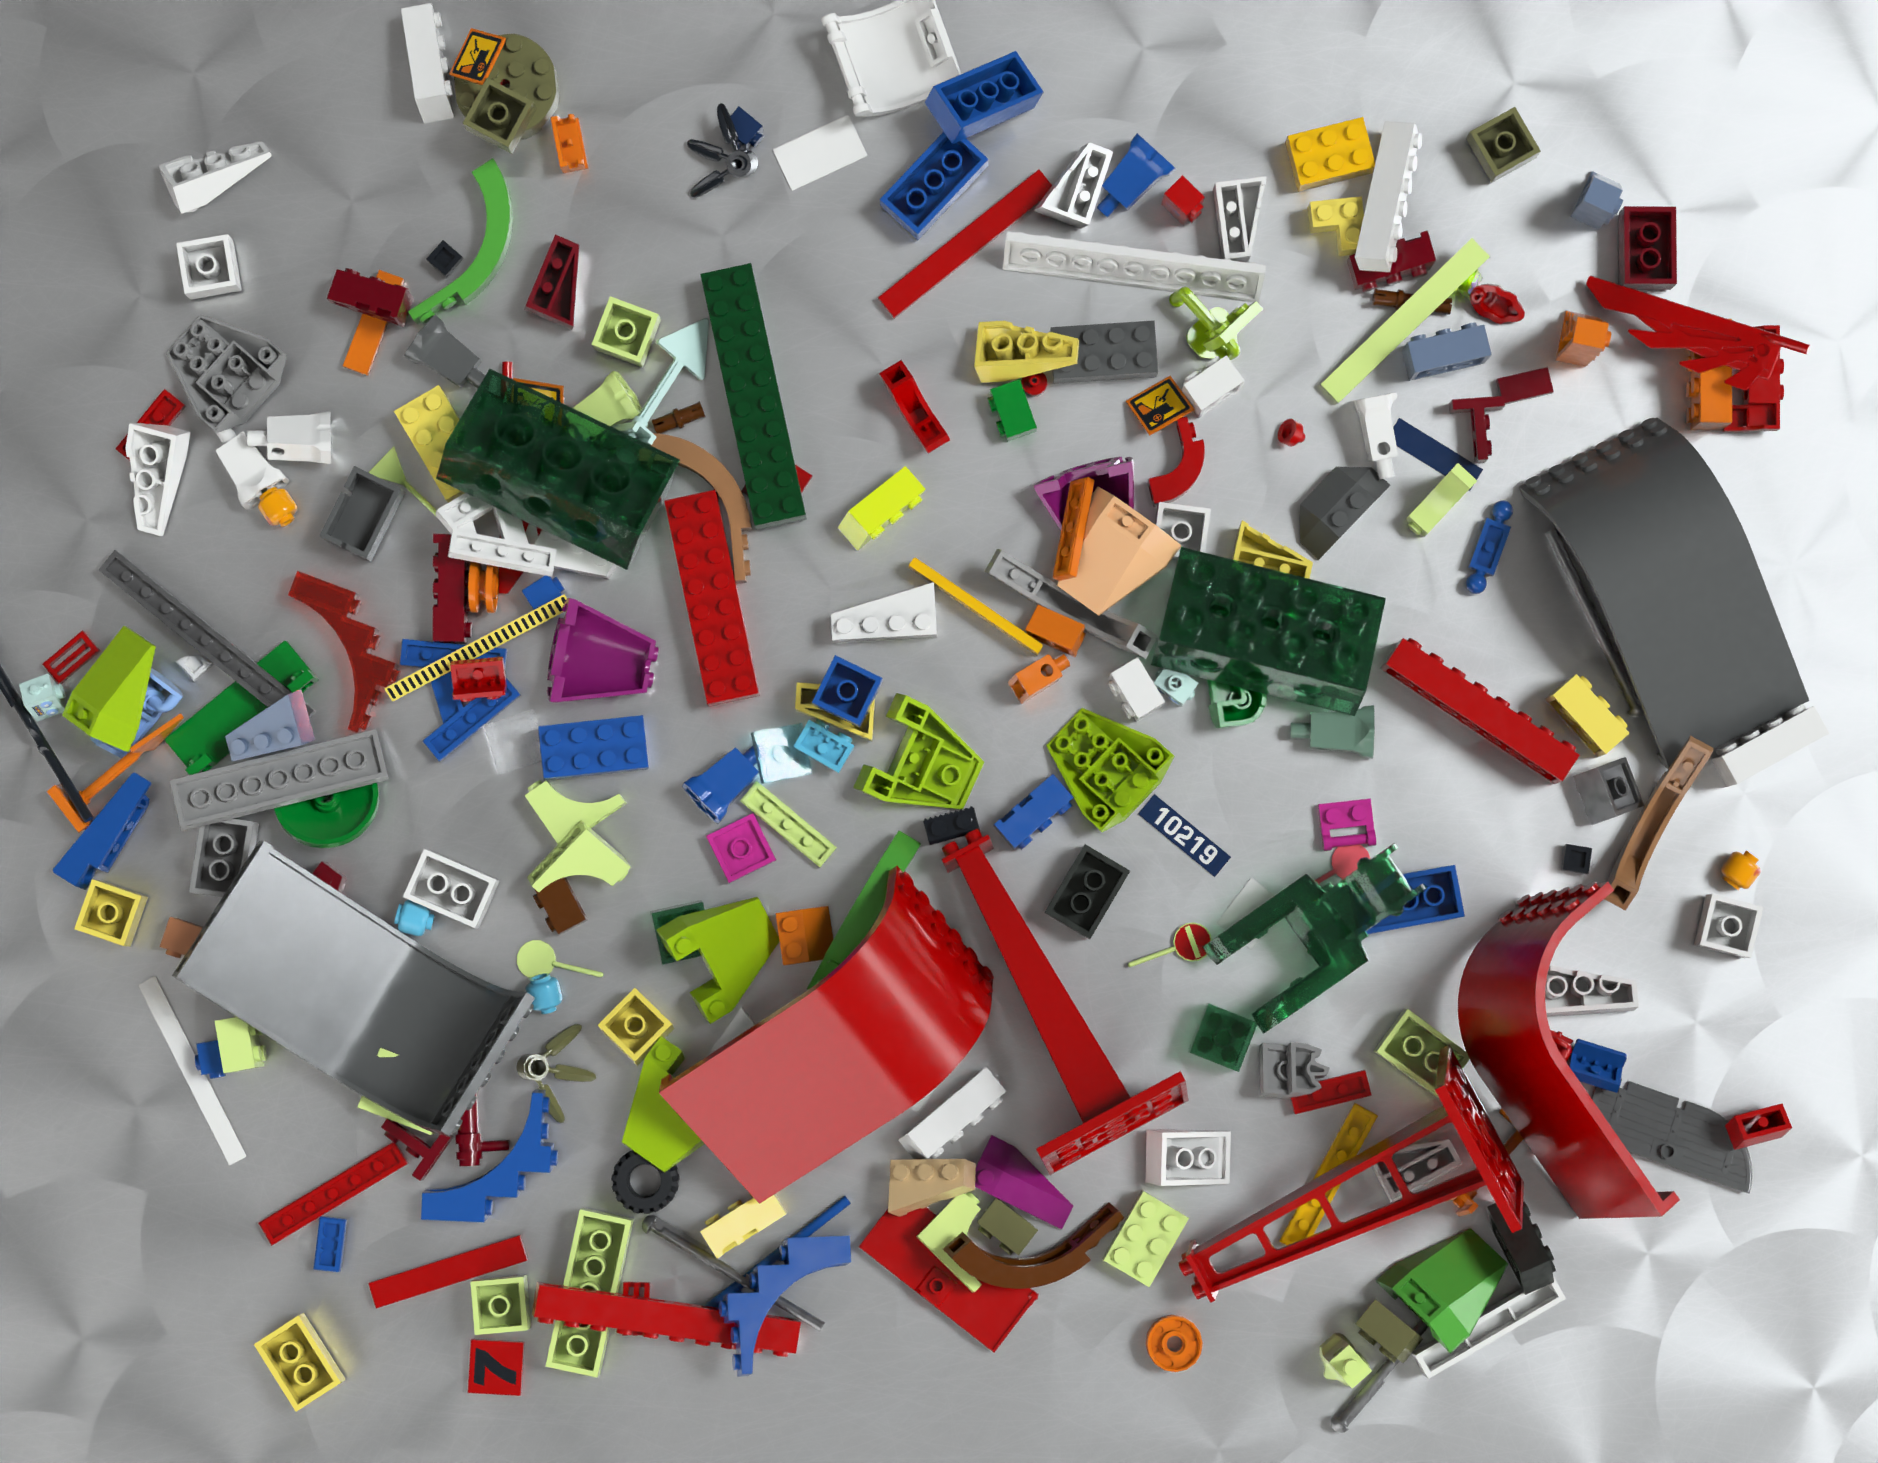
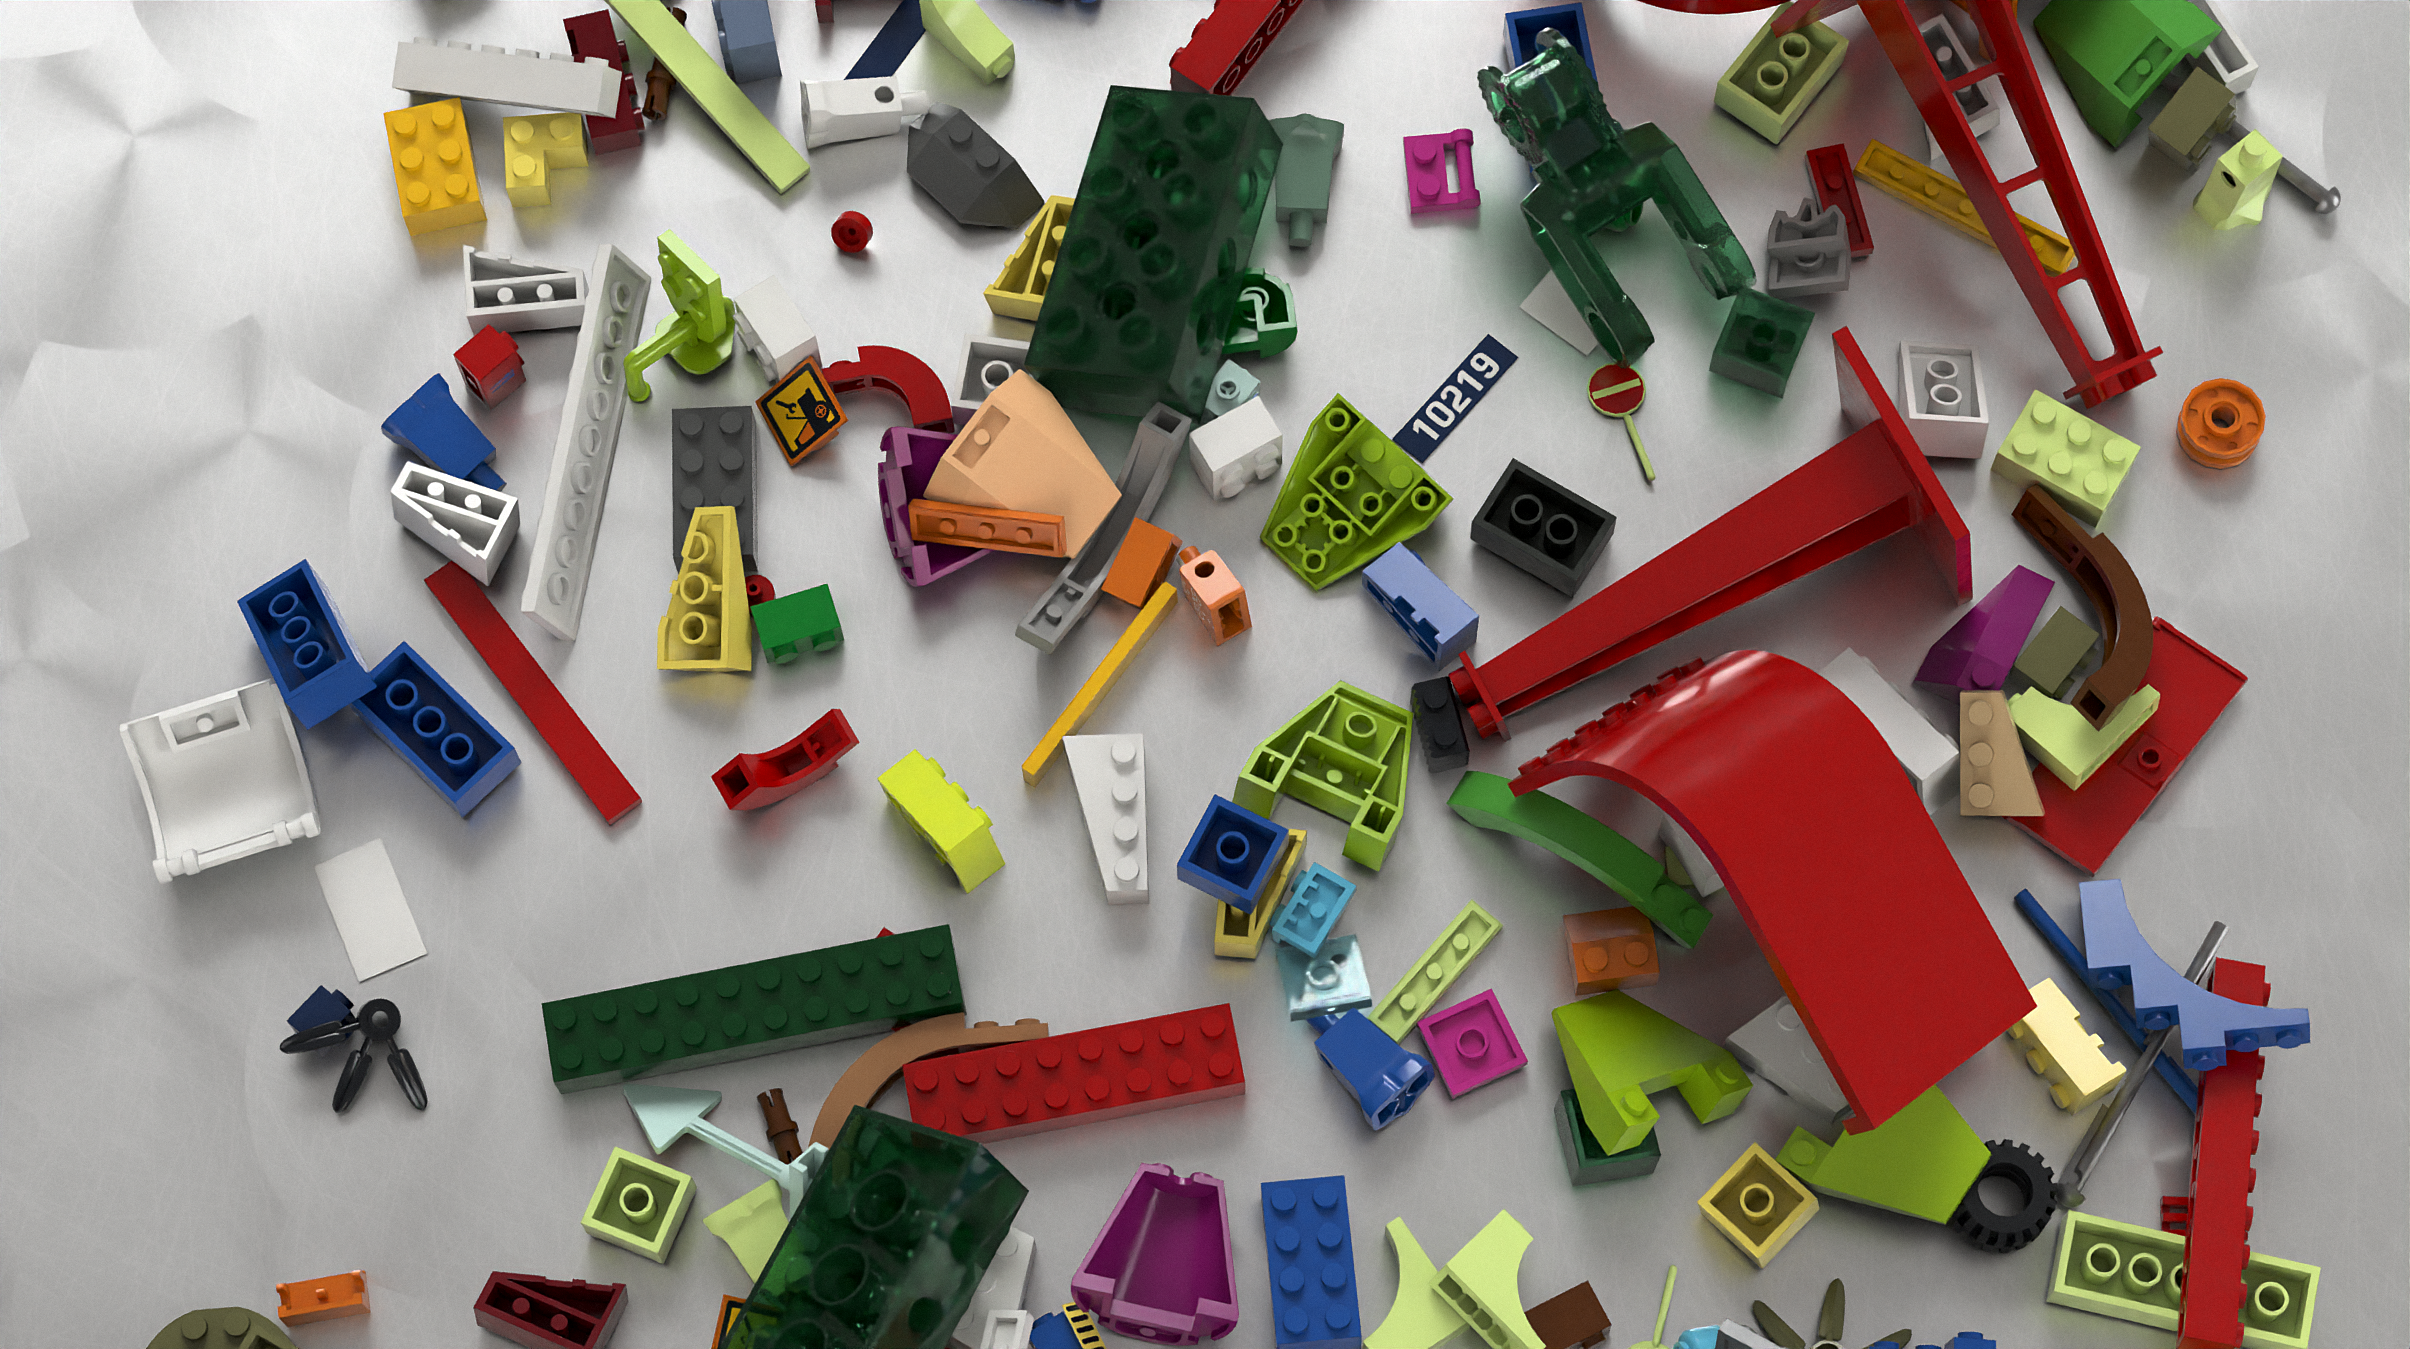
camera: 90 degrees left, 15 degrees down
coral piece [1292,845,1370,898] -> none

